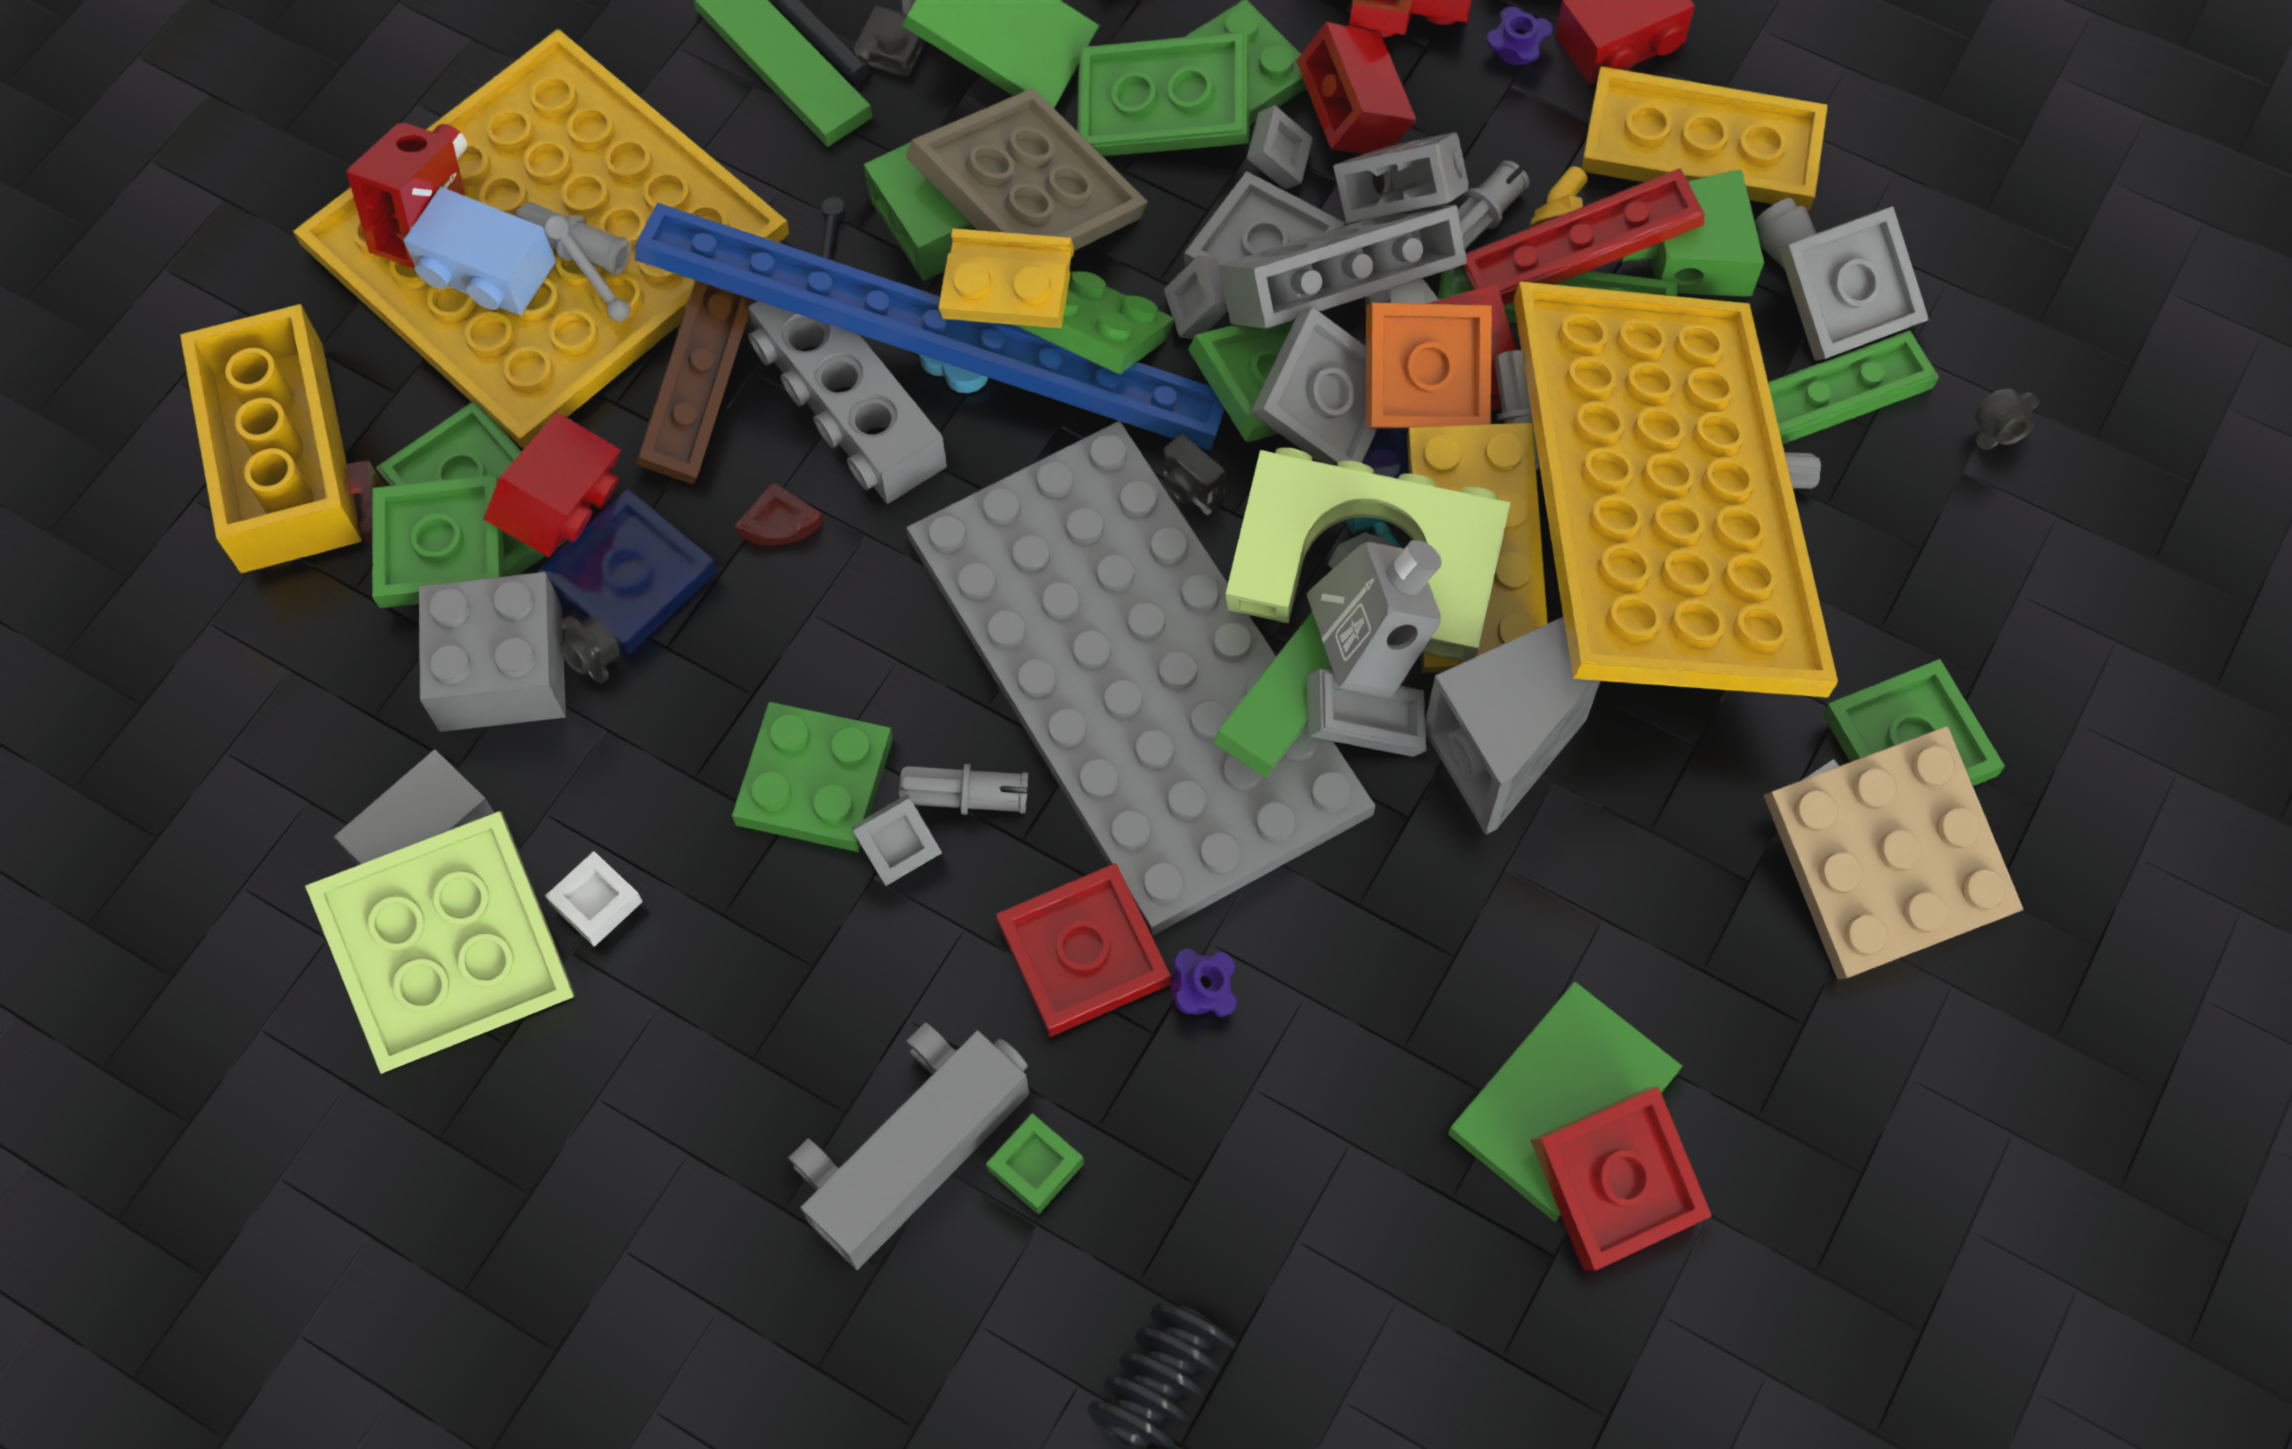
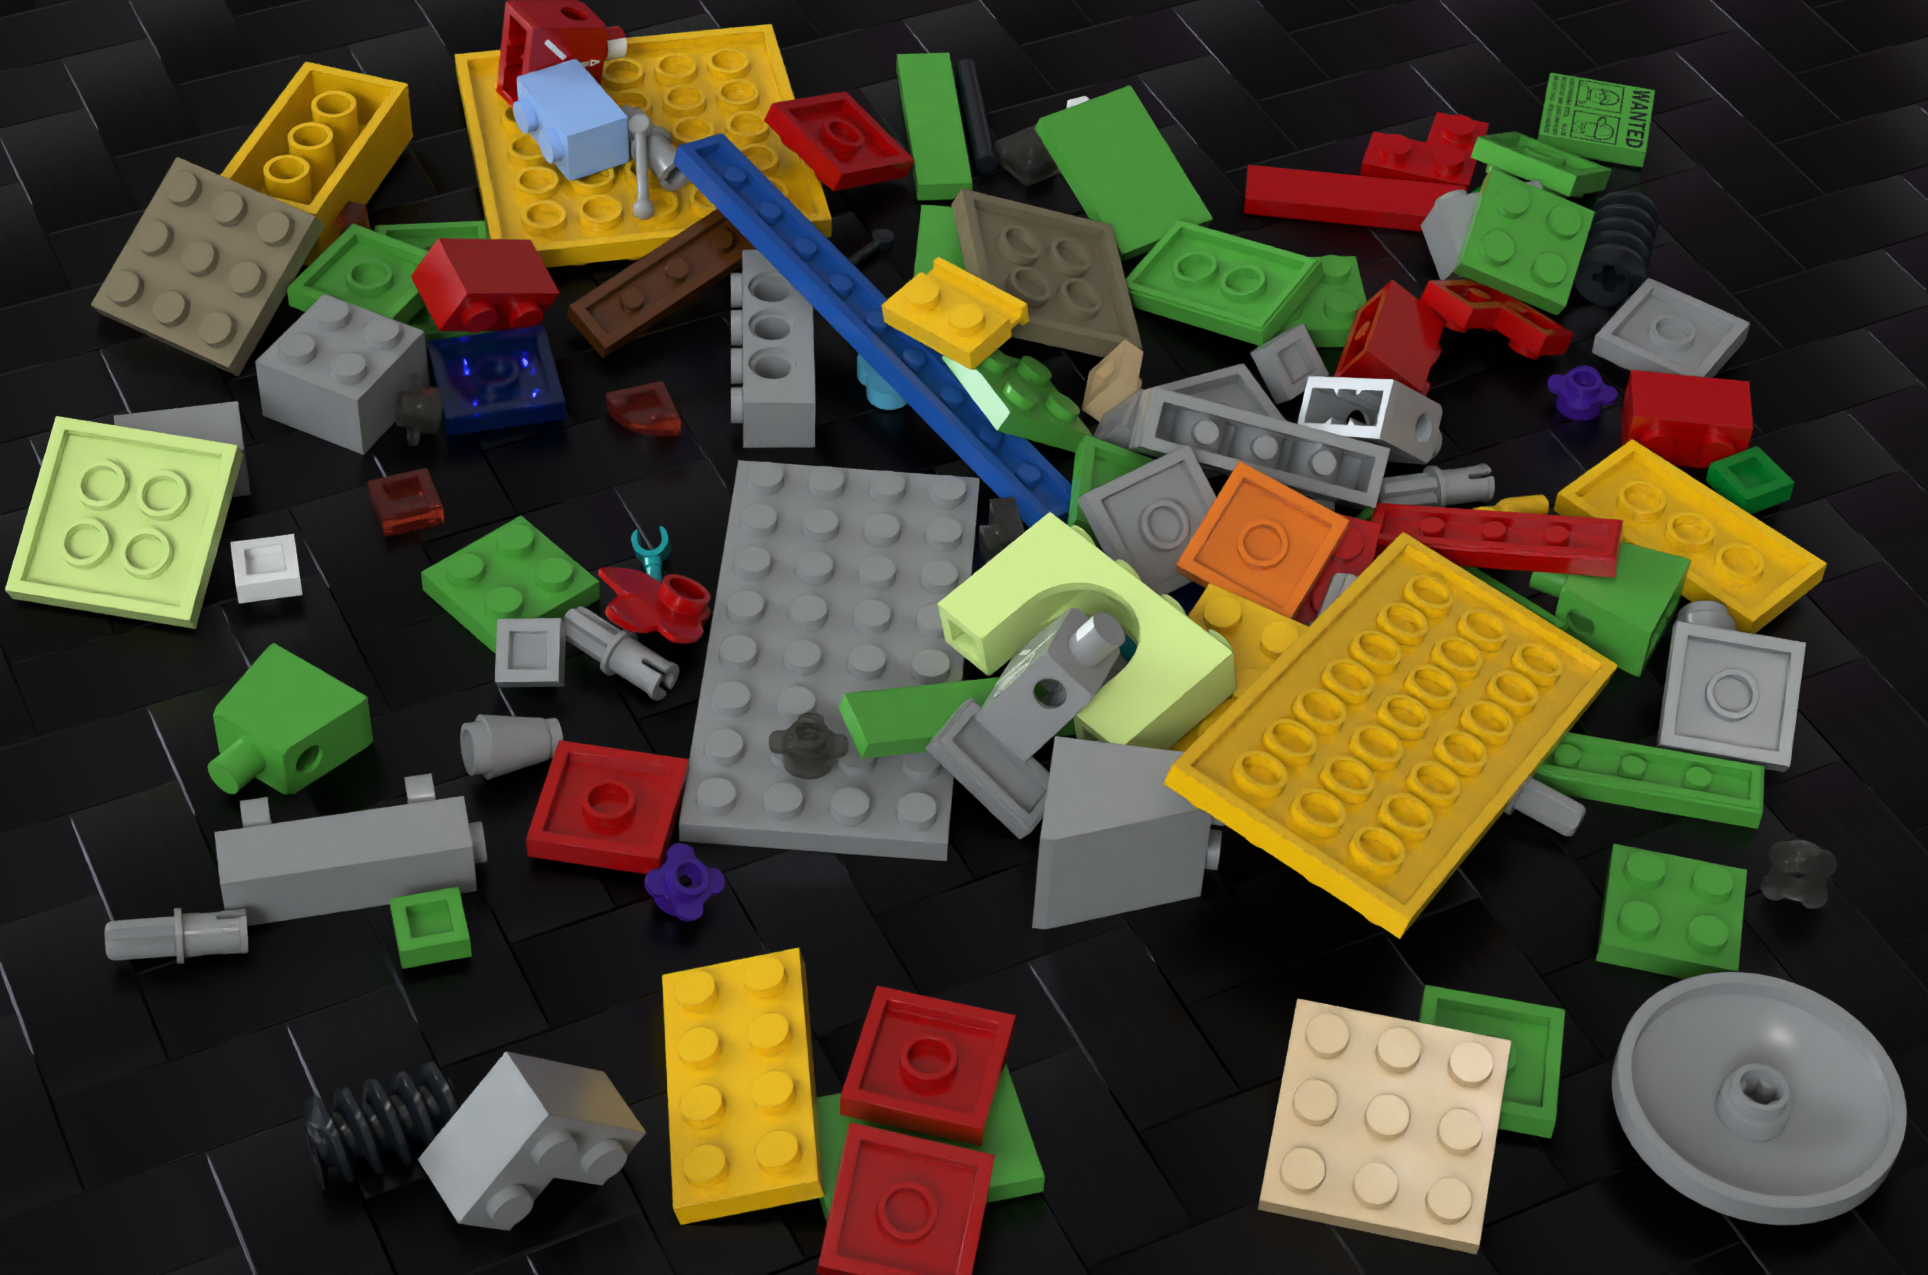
camera: 30 degrees right, 20 degrees down
none -> dark tan plate [91,157,324,377]
none -> light grey axle [104,908,248,964]
none -> bright green torso [208,643,373,794]
none -> clear red tile [367,468,445,537]
none -> light grey brick [418,1051,646,1231]
none -> light grey cone [460,714,563,780]
none -> red plate [598,567,711,644]
none -> teal hand [631,526,671,583]
none -> yellow plate [662,948,825,1225]
none -> red plate [764,91,915,191]
none -> clear smoke plate [769,712,849,779]
none -> red plate [840,986,1016,1146]
none -> tan plate [1082,339,1143,422]
none -> bright green plate [1596,843,1747,979]
none -> light grey dish [1612,972,1907,1225]
none -> green plate [1705,446,1795,514]

